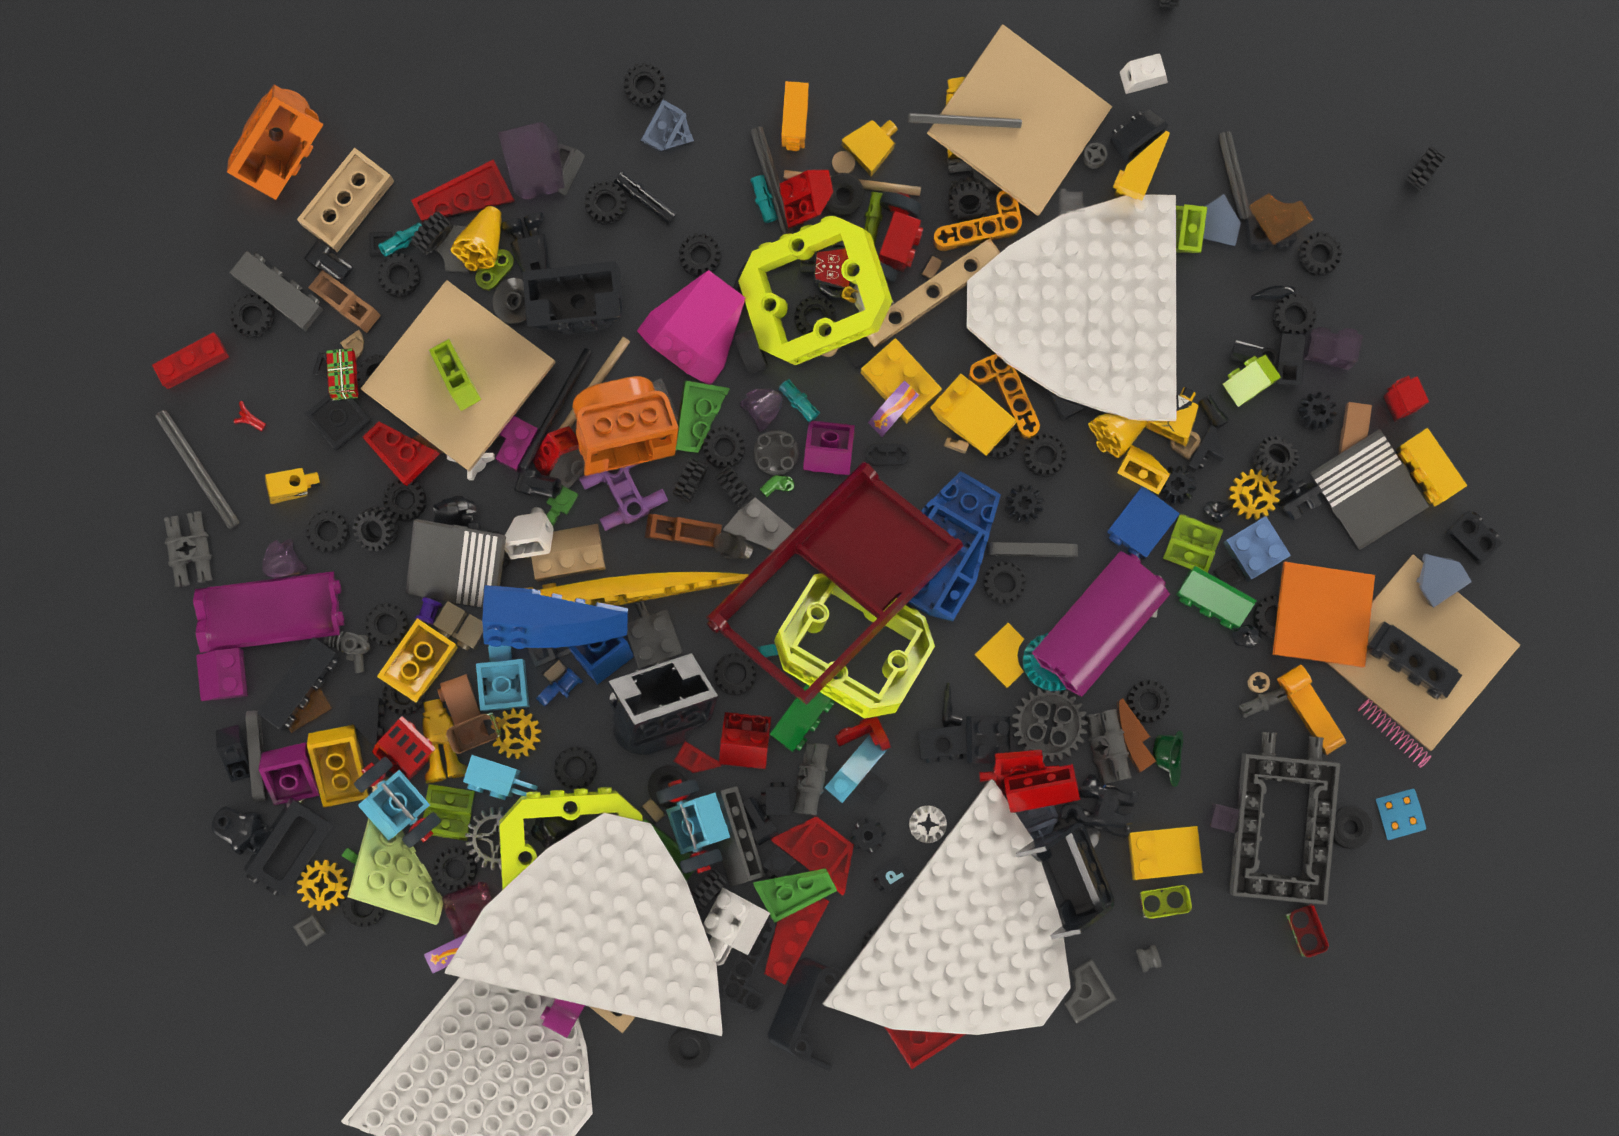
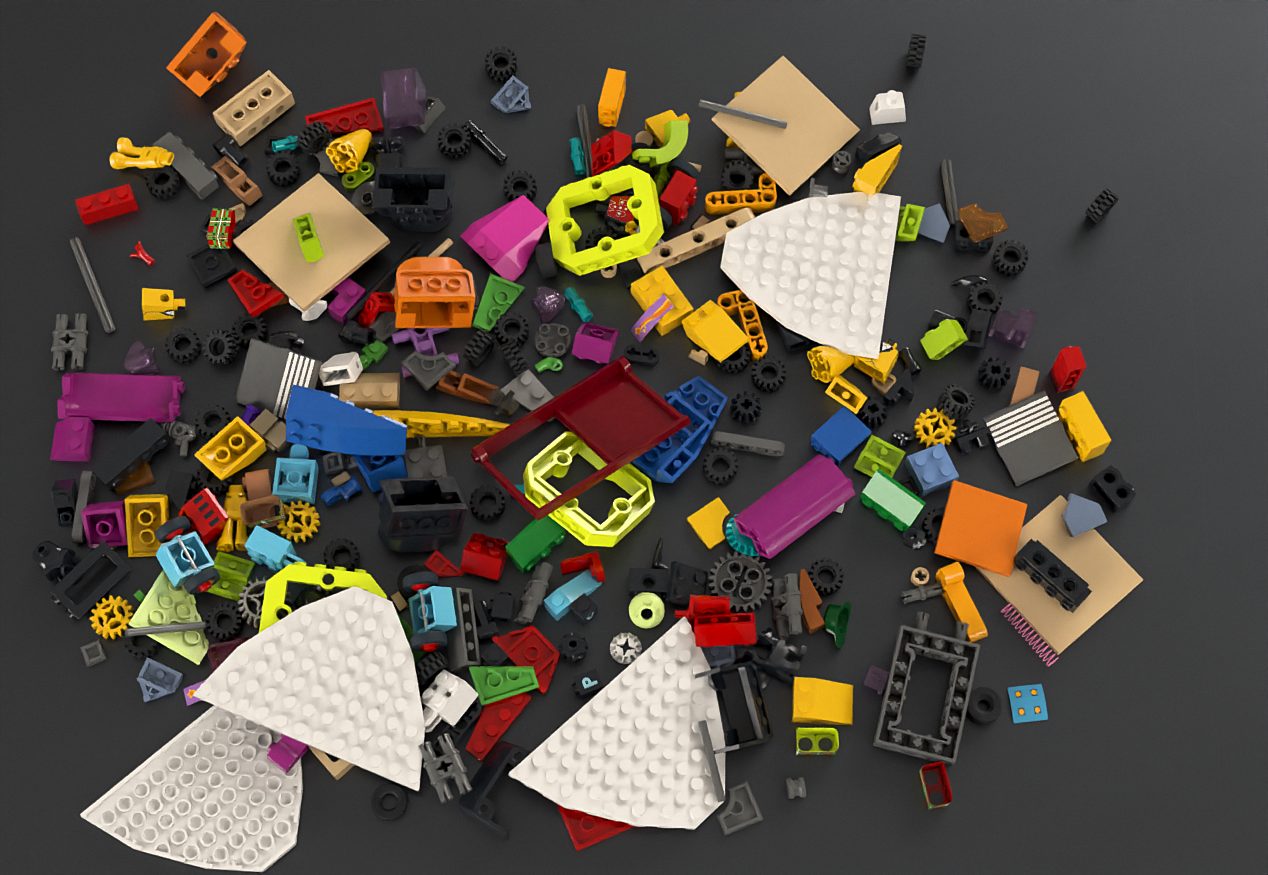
camera: 10 degrees right, 15 degrees down
none -> yellow piece [110,137,174,169]
none -> dark grey bar [125,621,206,637]
none -> sand blue slope [137,657,184,702]
none -> dark grey tile [402,350,456,391]
none -> dark grey pin [418,733,473,803]
none -> yellowish green piece [629,592,665,629]
none -> lime arch [632,120,688,167]
none -> dark grey bar [698,720,726,802]

